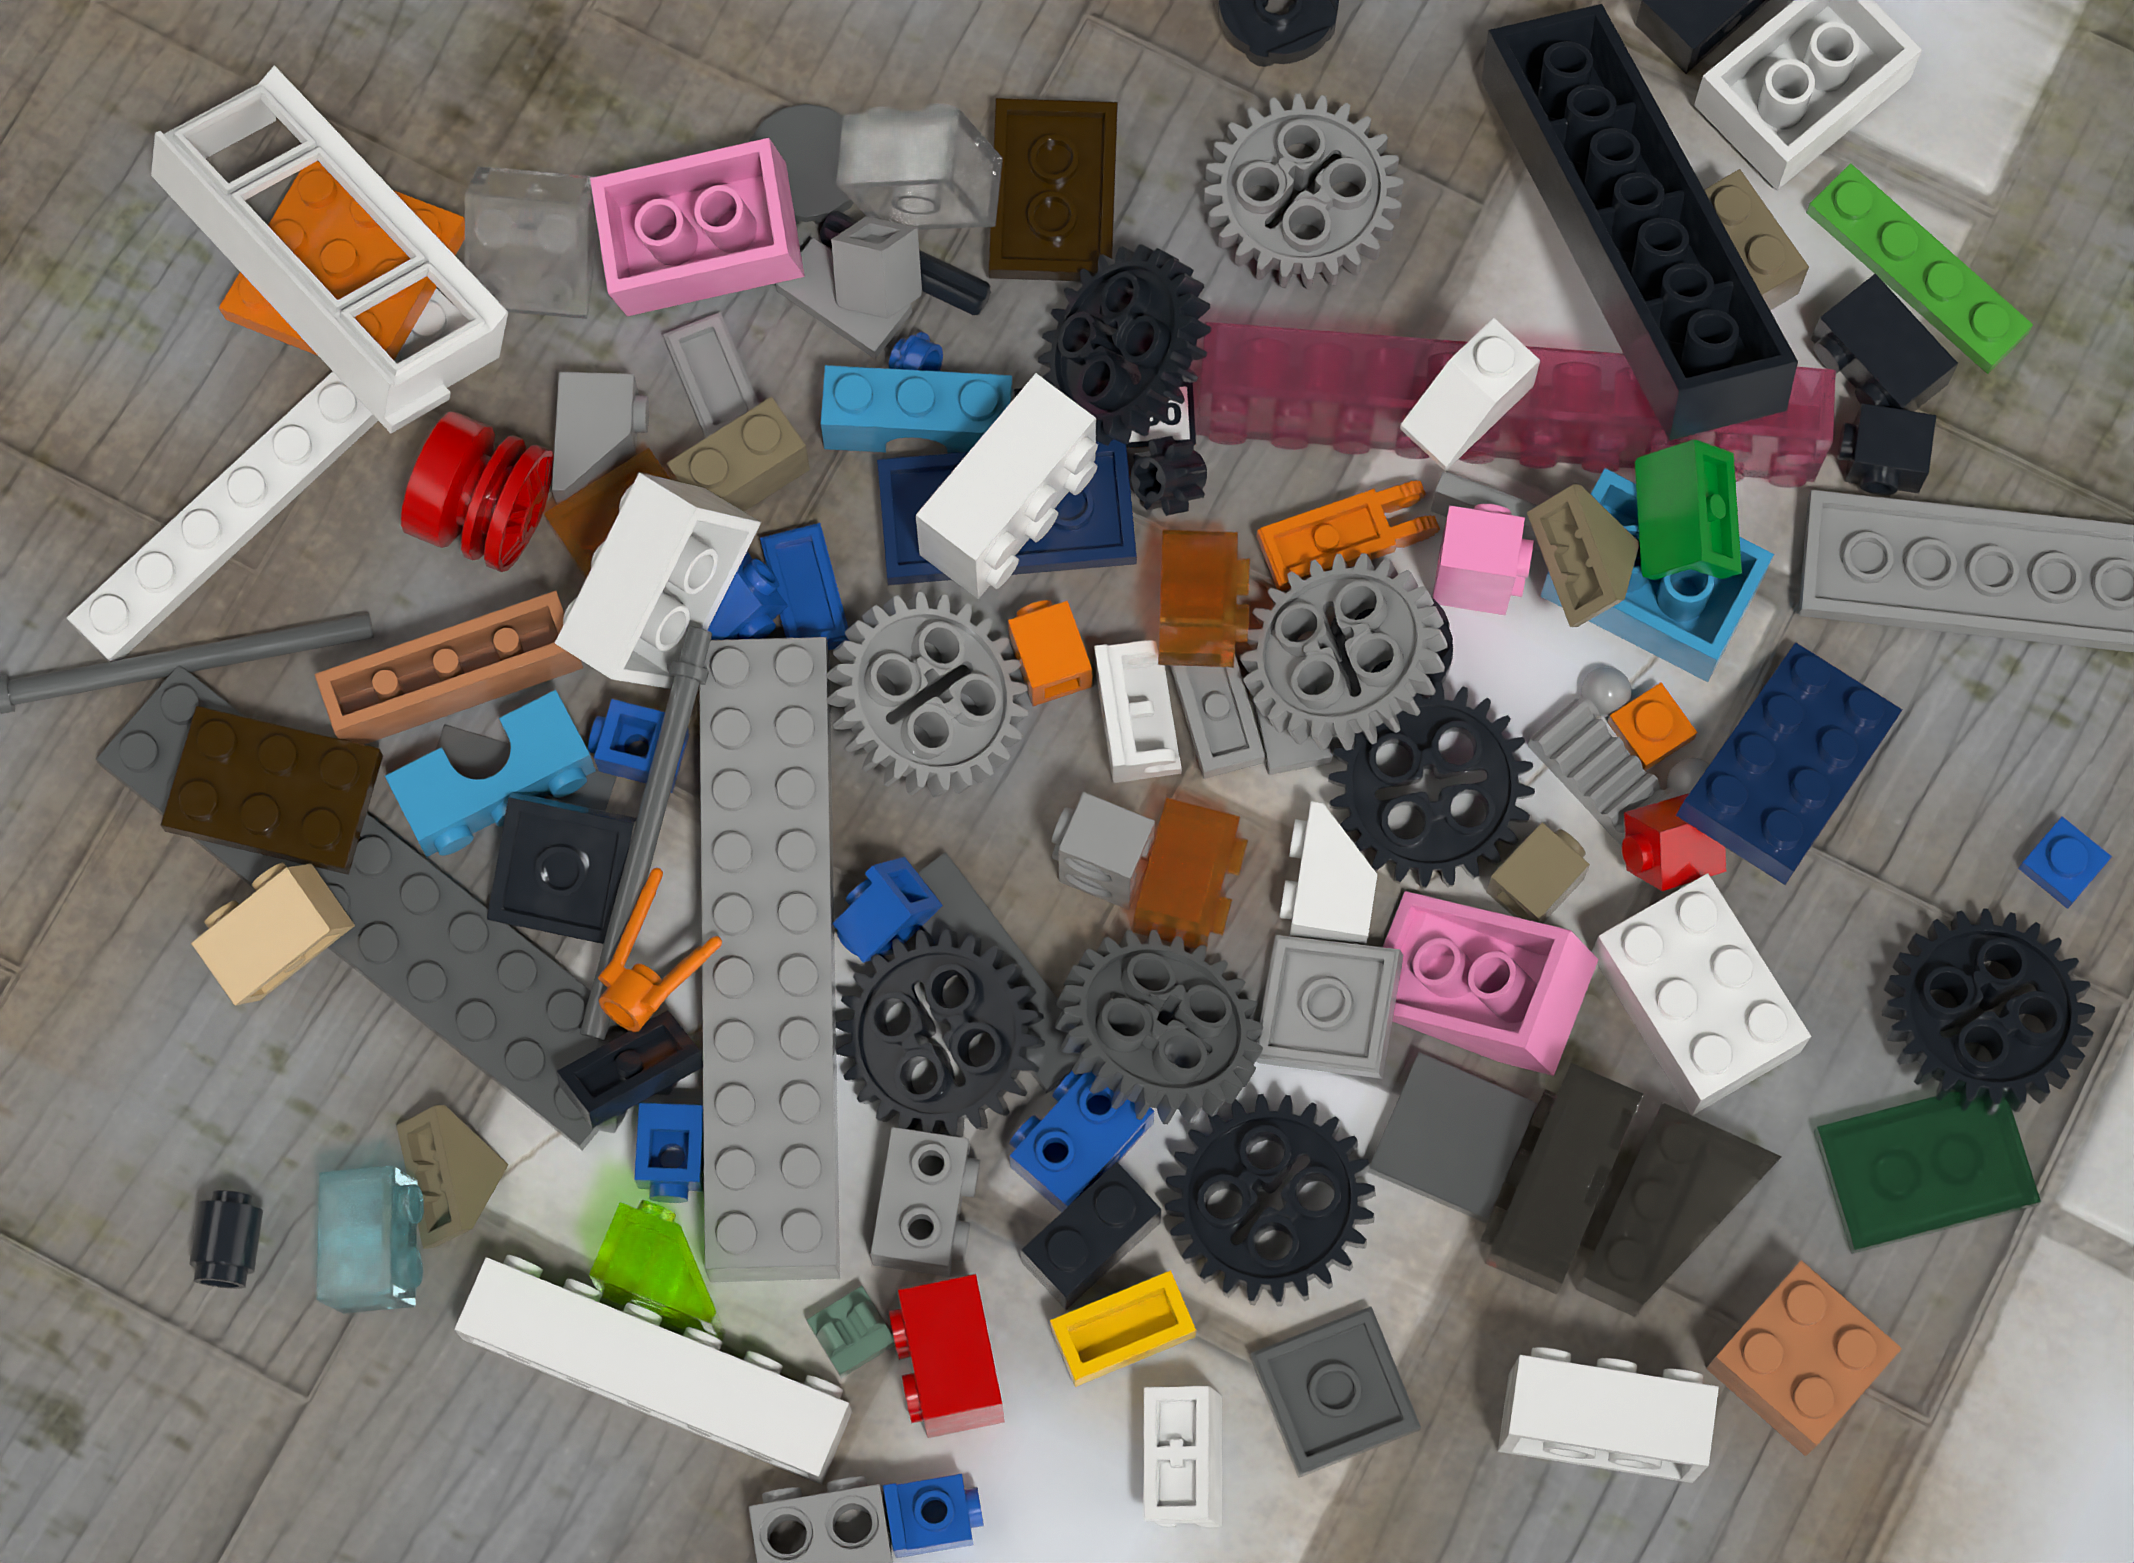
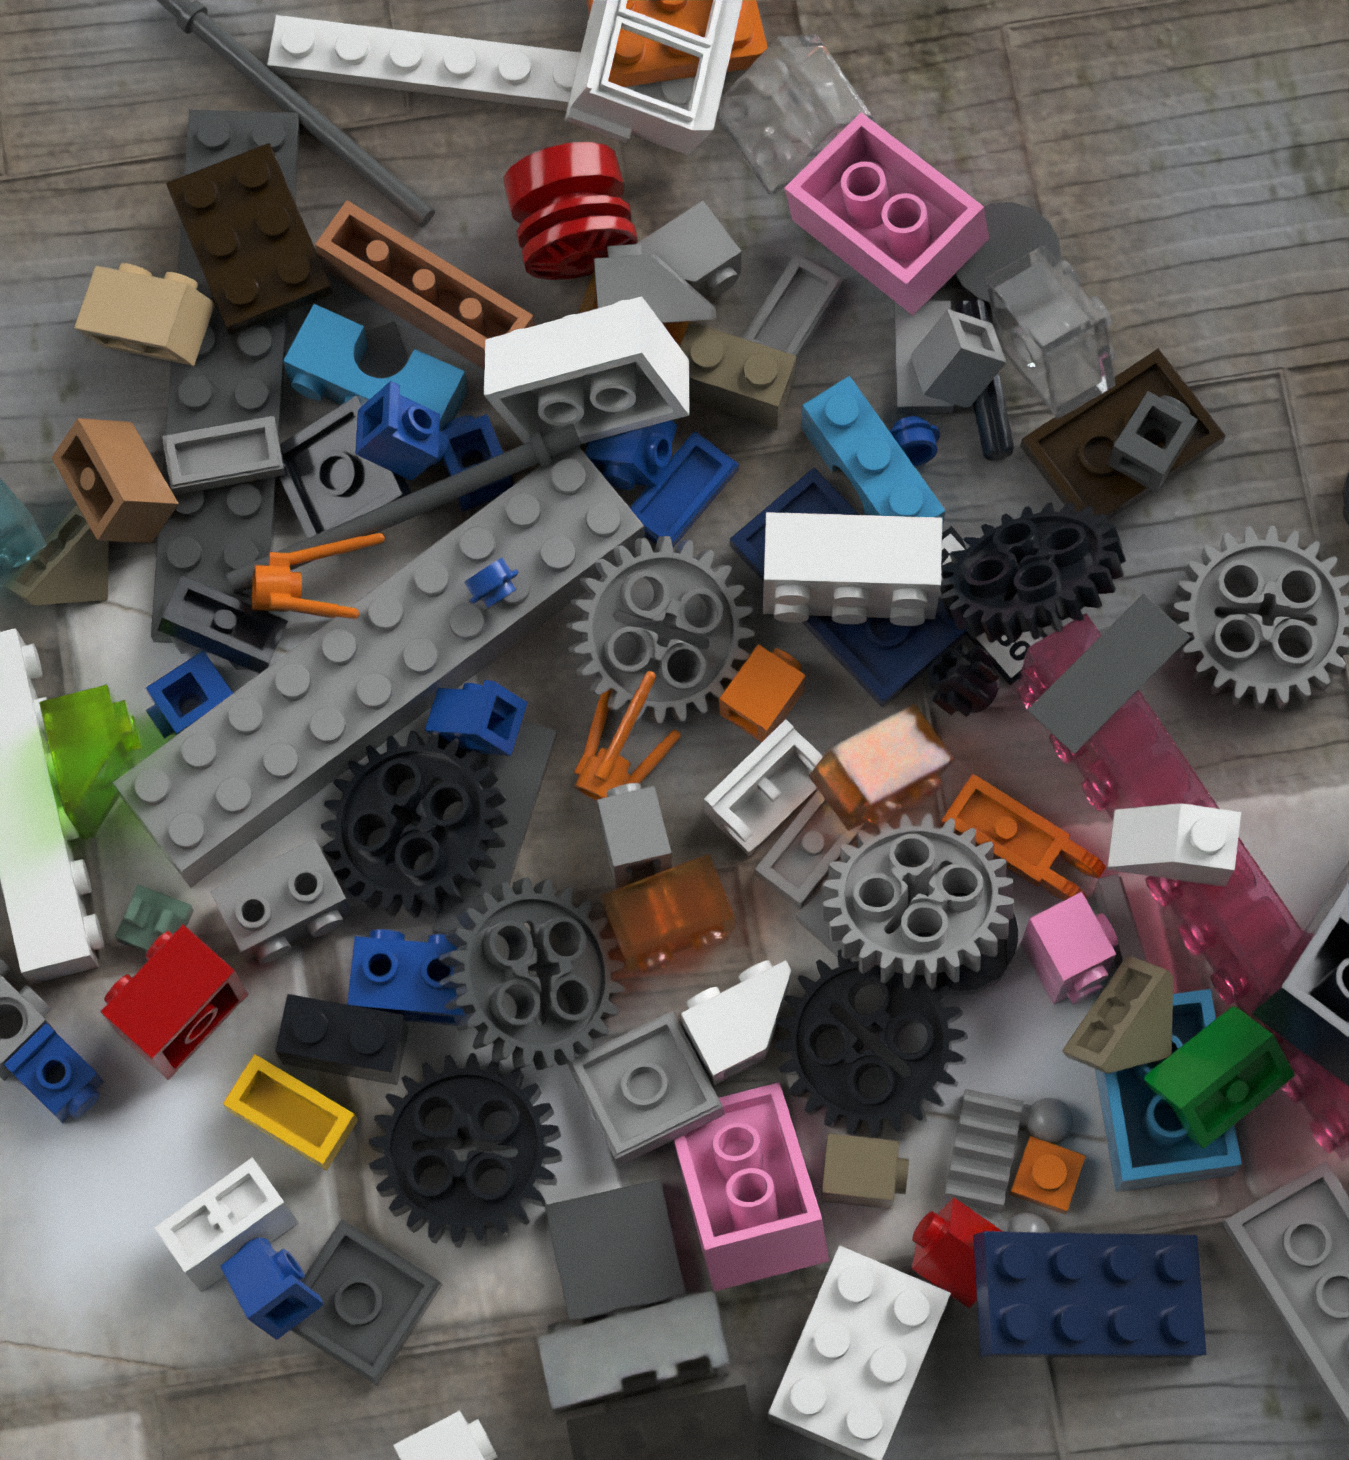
camera: 55 degrees right, 0 degrees up
none -> medium nougat brick [51,418,179,543]
none -> light grey tile [162,416,285,495]
none -> blue brick [220,1238,324,1340]
none -> blue brick [355,381,449,481]
none -> blue plate [464,557,519,608]
none -> orange plant [574,671,681,801]
none -> light grey slope [594,244,716,323]
none -> dark grey sticker [1027,594,1191,754]
none -> dark grey brick [1108,391,1198,493]

